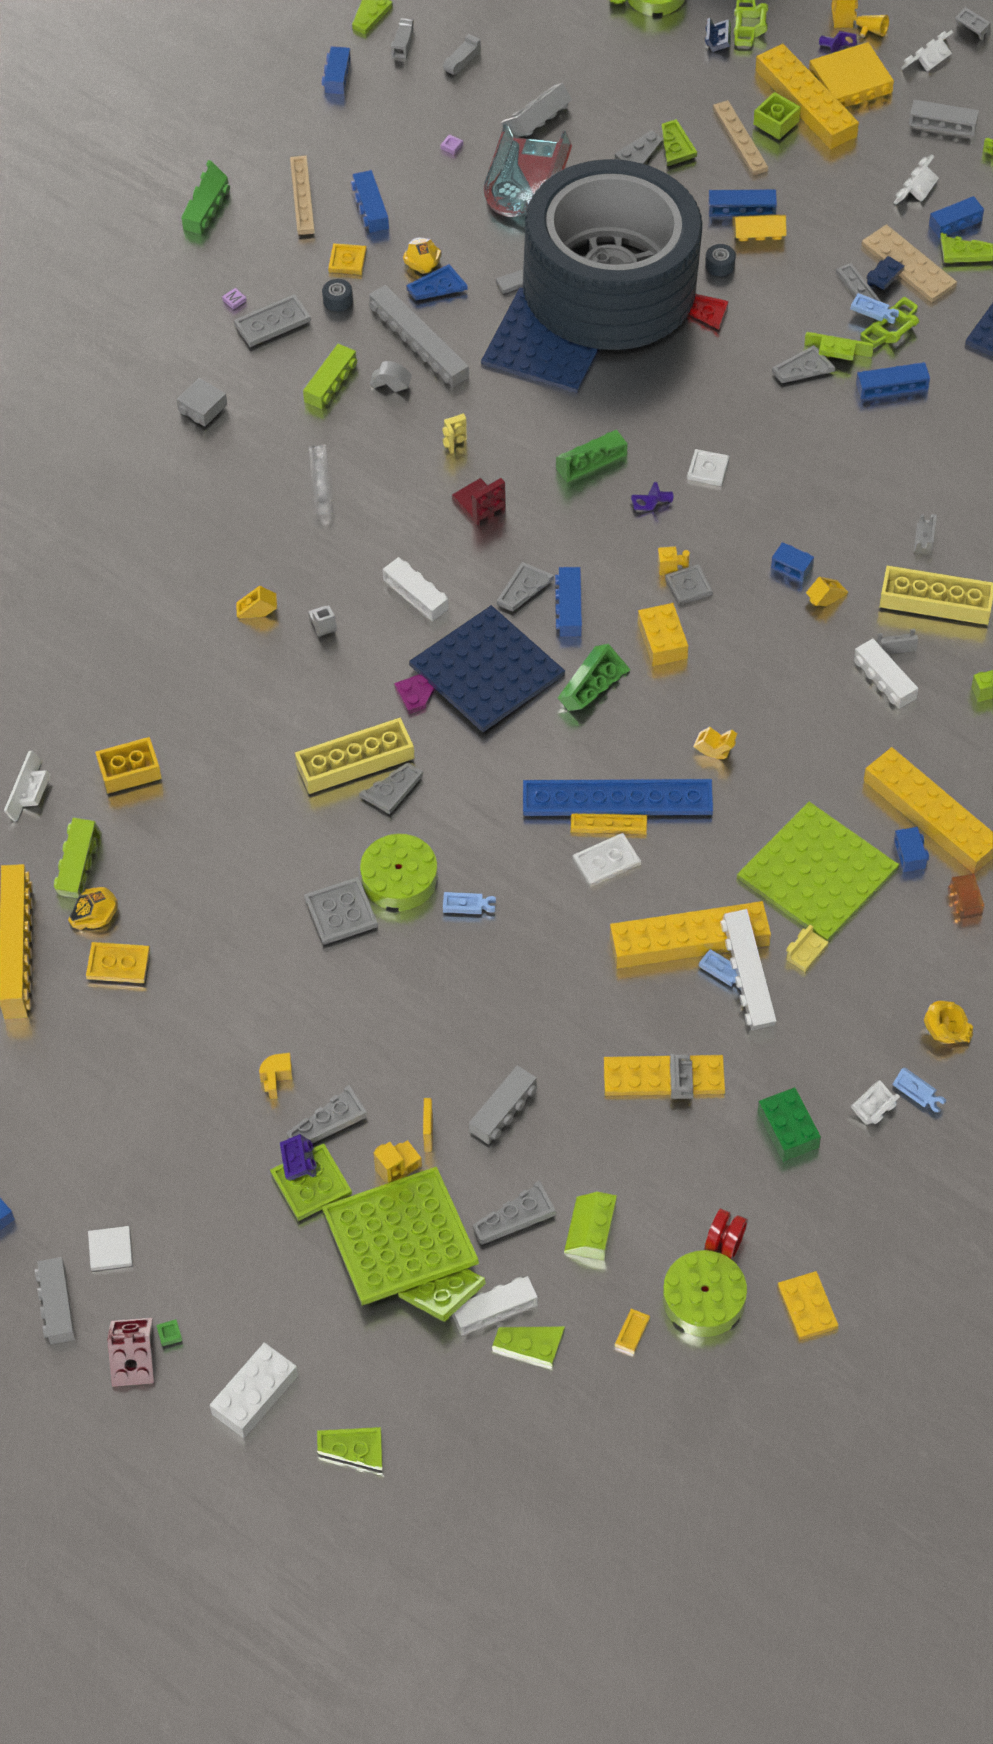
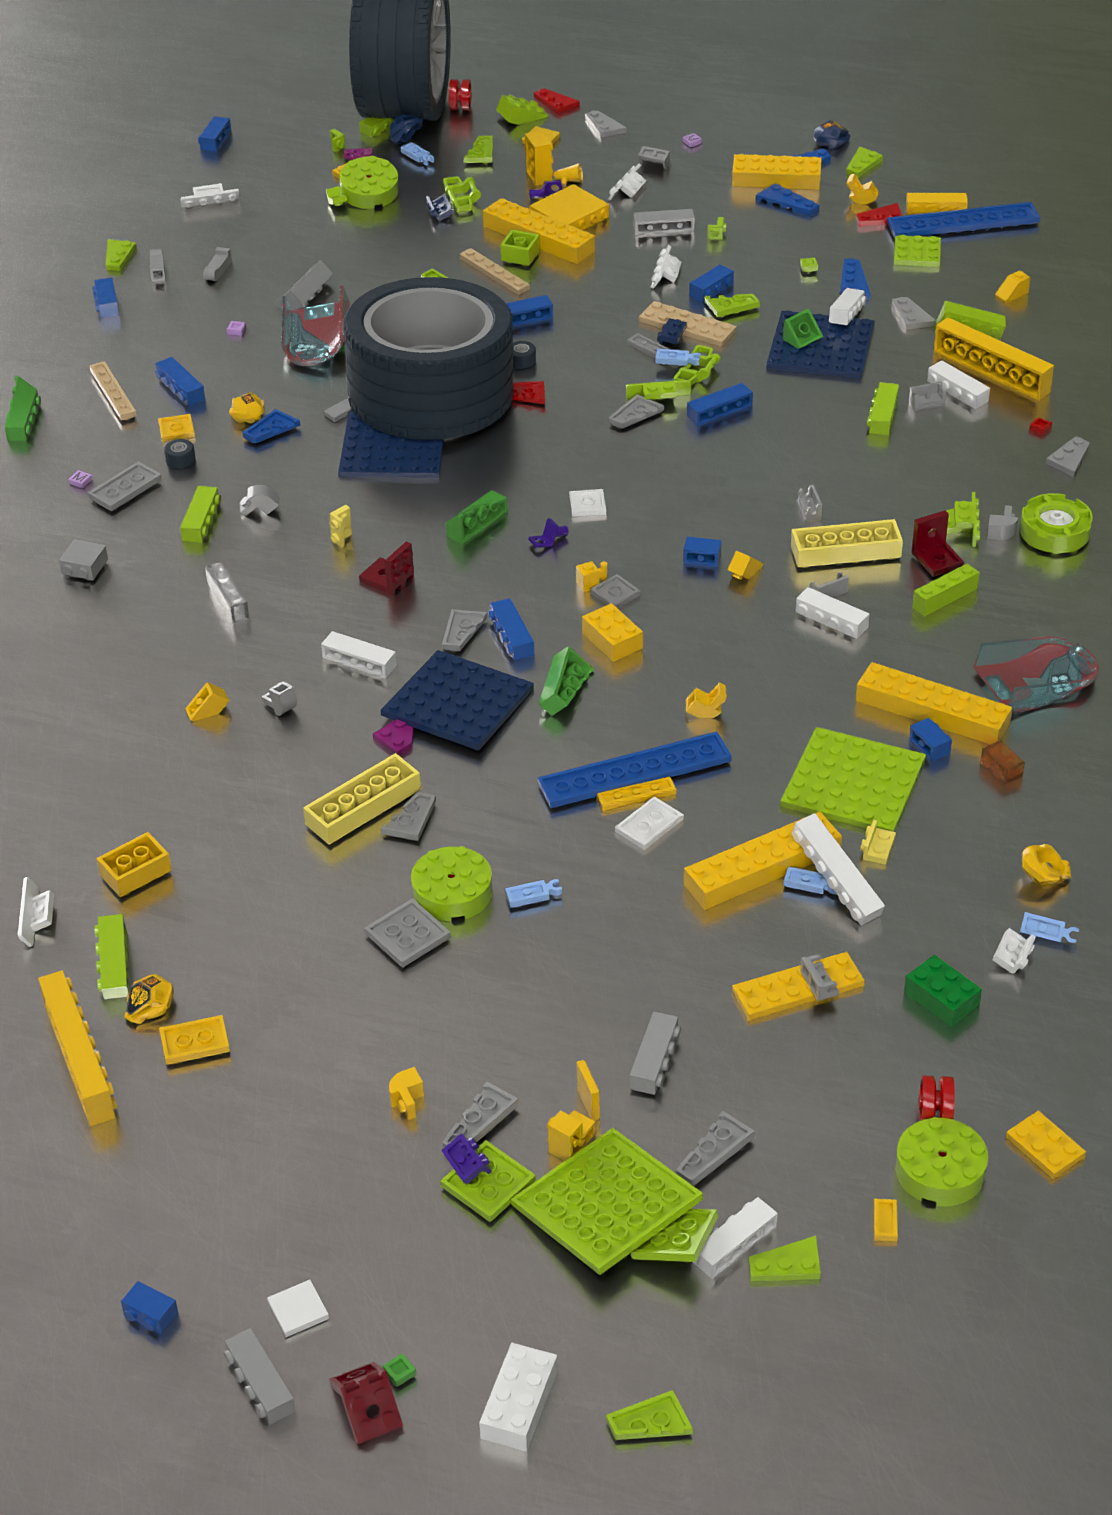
camera: 20 degrees left, 15 degrees down
light grey brick [369,285,469,387] -> none
lime slope [564,1192,617,1261] -> none
yellow slope [732,214,786,241] -> none

